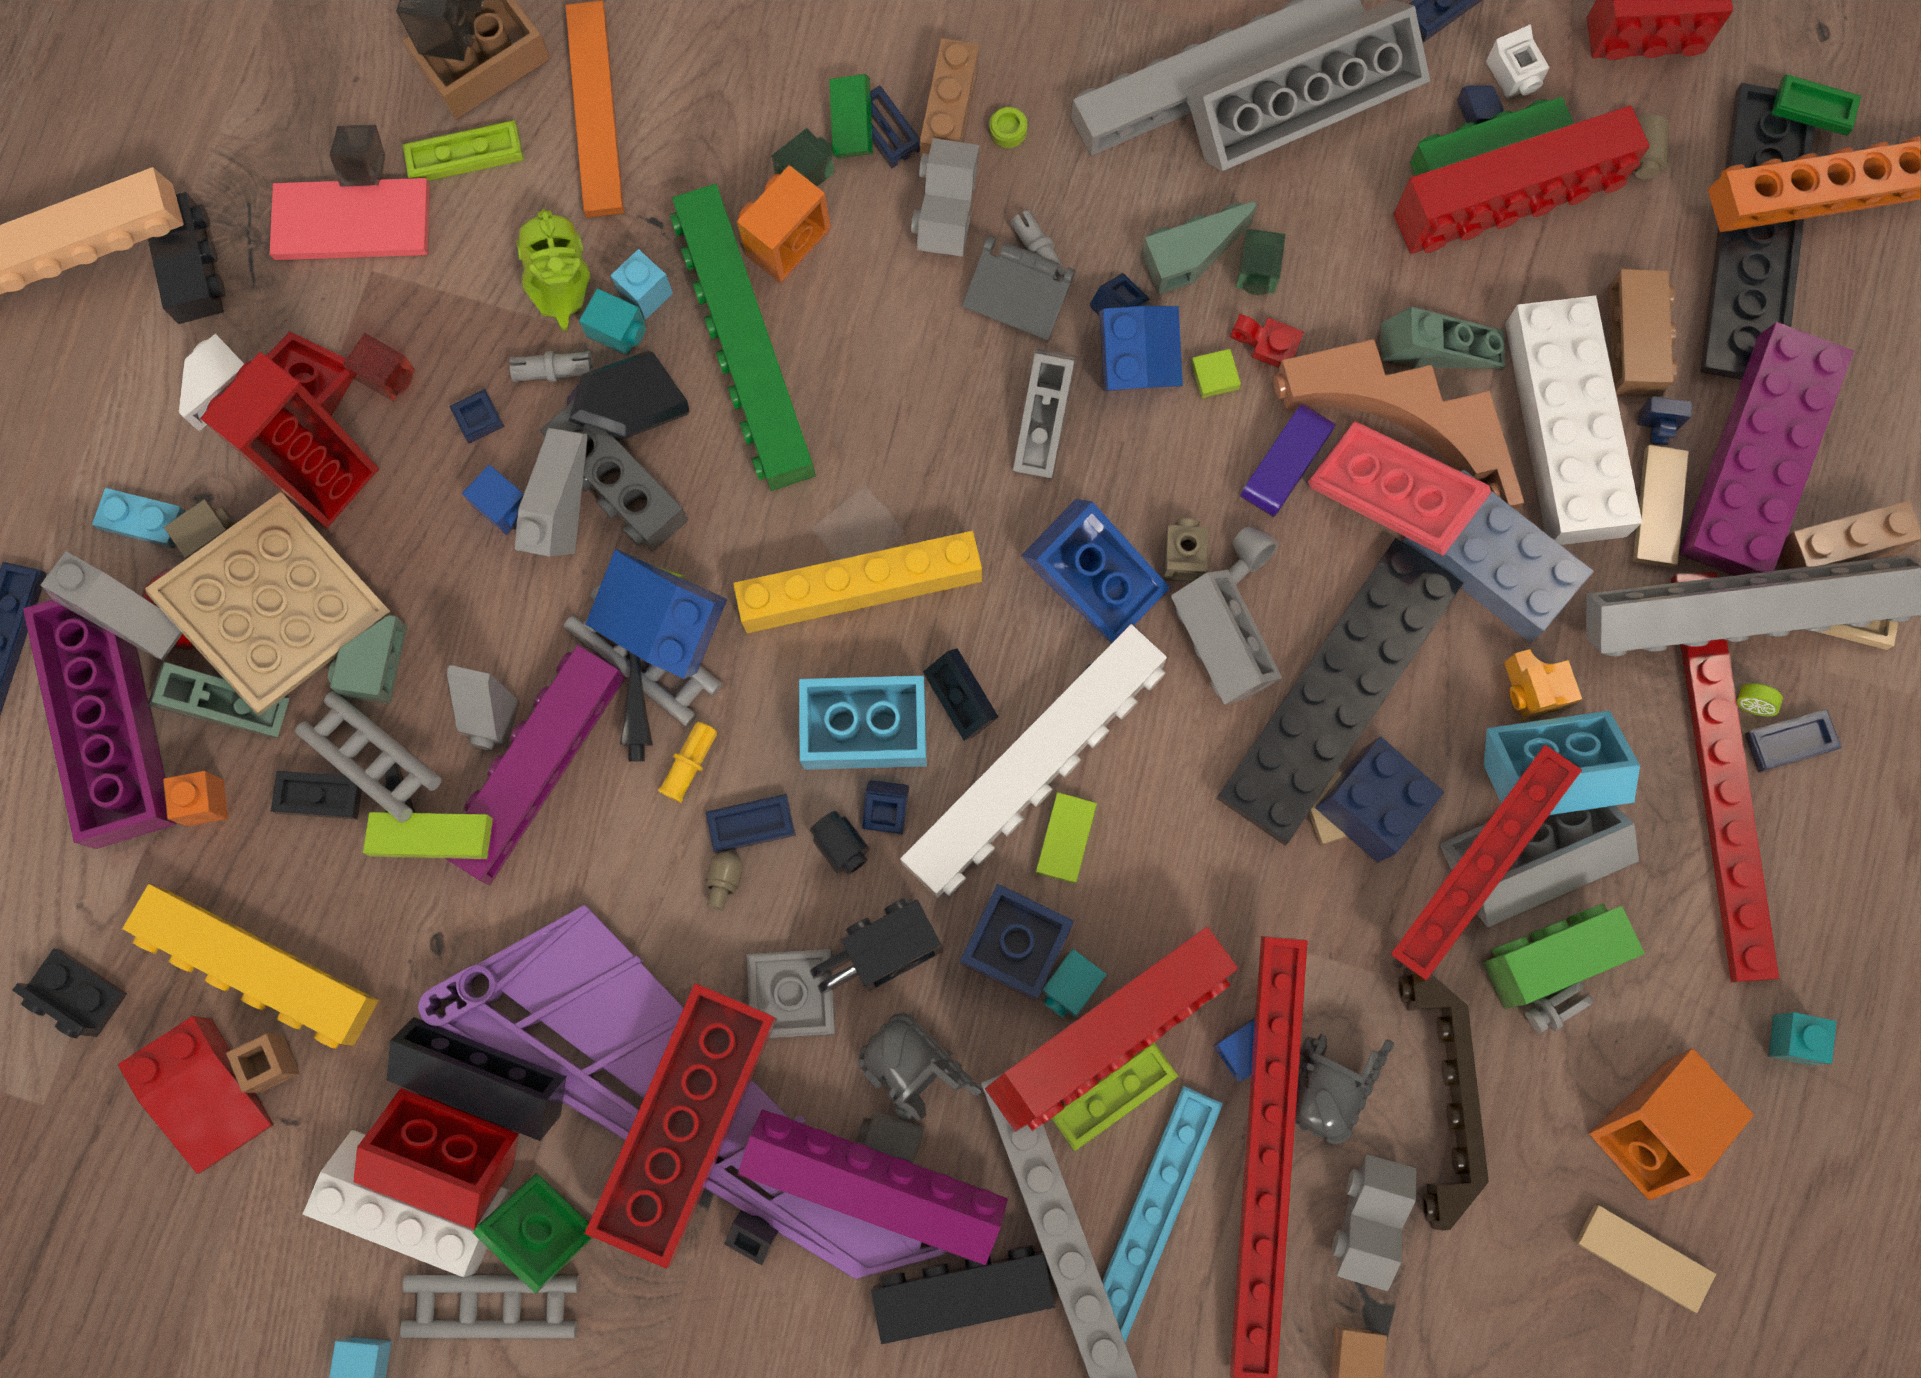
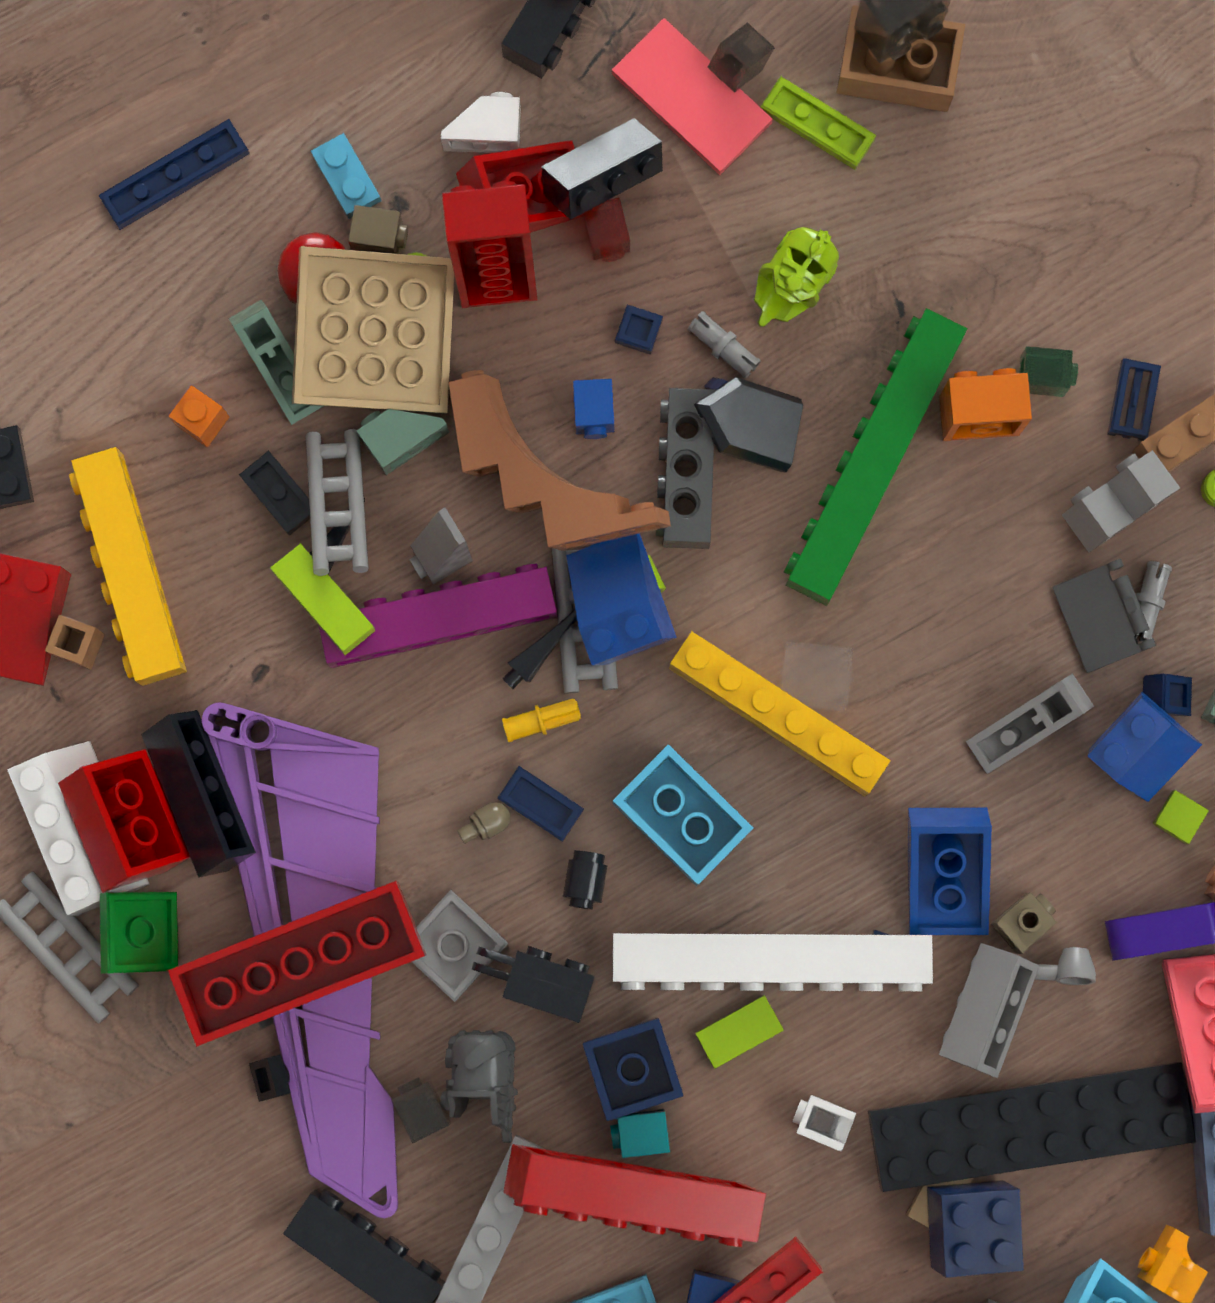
camera: 45 degrees right, 5 degrees up
magenta brick [23,600,176,849] -> none
light grey slope [40,551,183,661] -> none
light grey slope [514,428,588,557] -> none
orange tile [565,0,624,218] -> none
teal brick [579,288,646,356] -> none
medium azure brick [610,249,673,320] -> none
magenta brick [738,1109,1008,1265] -> none
green tile [829,74,873,159] -> none
dark blue slope [862,780,909,834] -> none
black plate [923,648,999,741] -> none
lime tile [1052,1042,1179,1151] -> none
none -> nougat arch [448,370,671,551]
none -> brick [541,118,663,220]
none -> white window [793,1095,857,1152]

